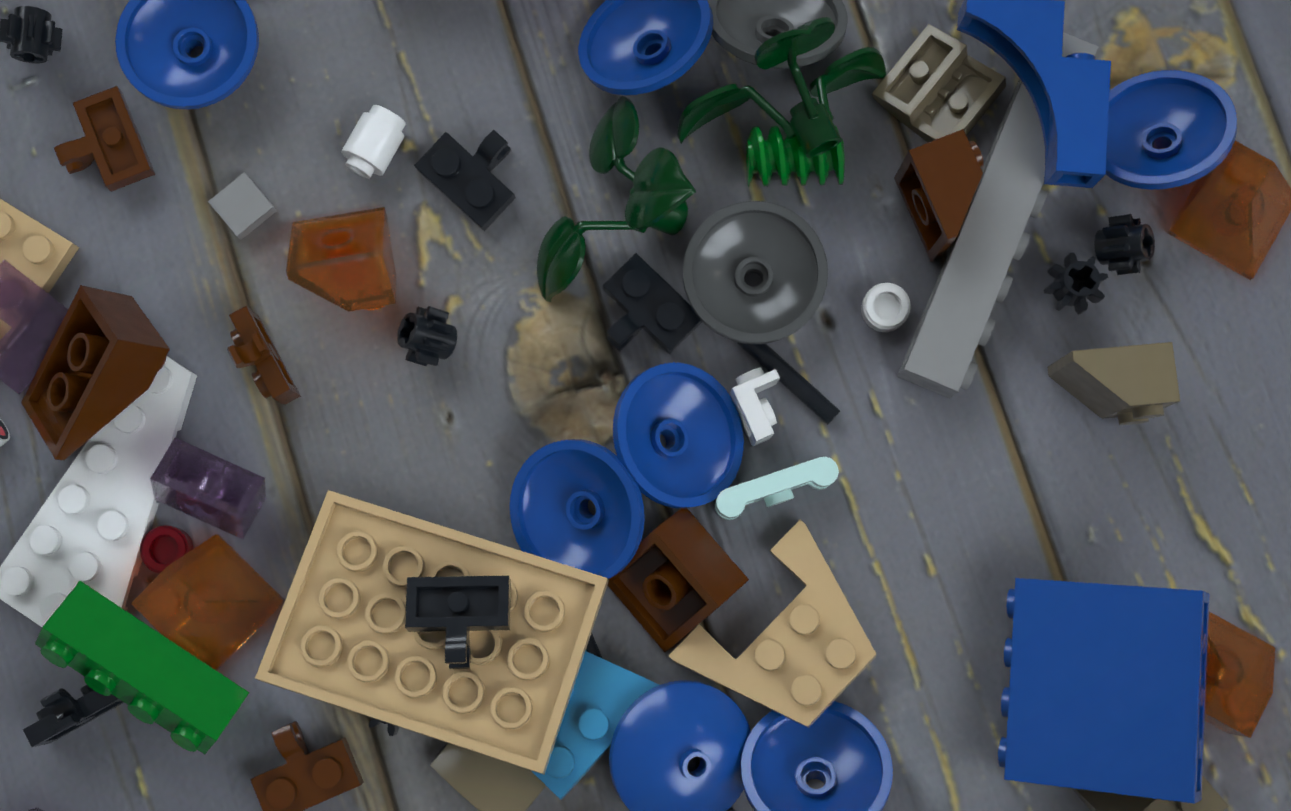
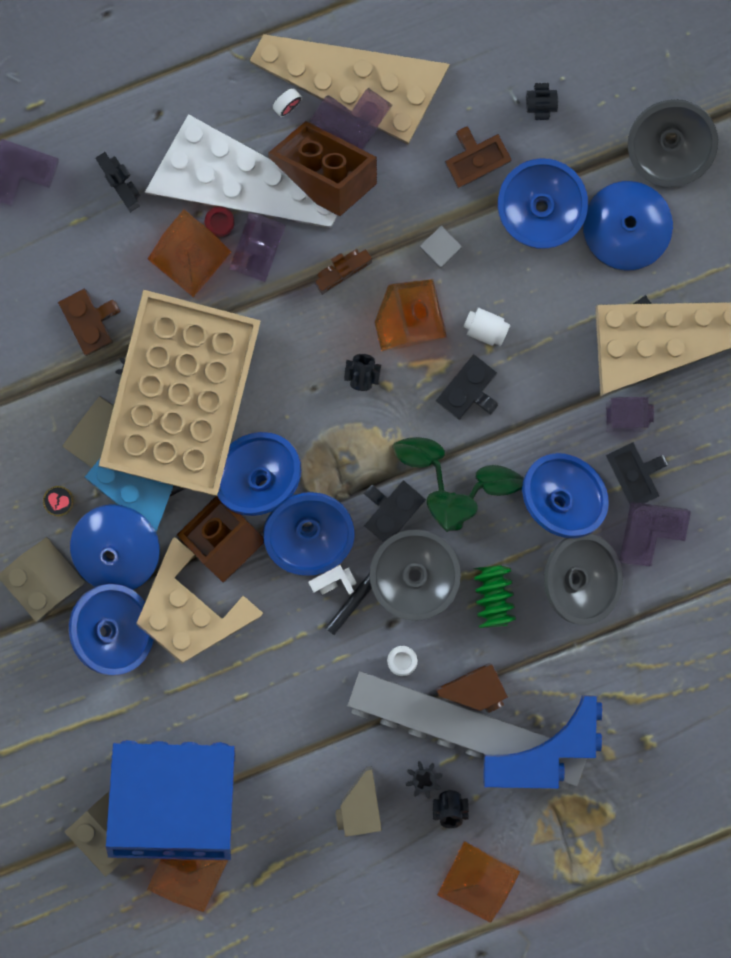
camera: 80 degrees right, 5 degrees up
green brick [35,581,250,755] -> none
black plate [405,575,511,669] -> none
dark green plant [677,17,886,158] -> none
light aqua plate [715,457,839,520] -> none
dark tan slope [872,24,1006,142] -> none
blue dish [1106,70,1237,190] -> none

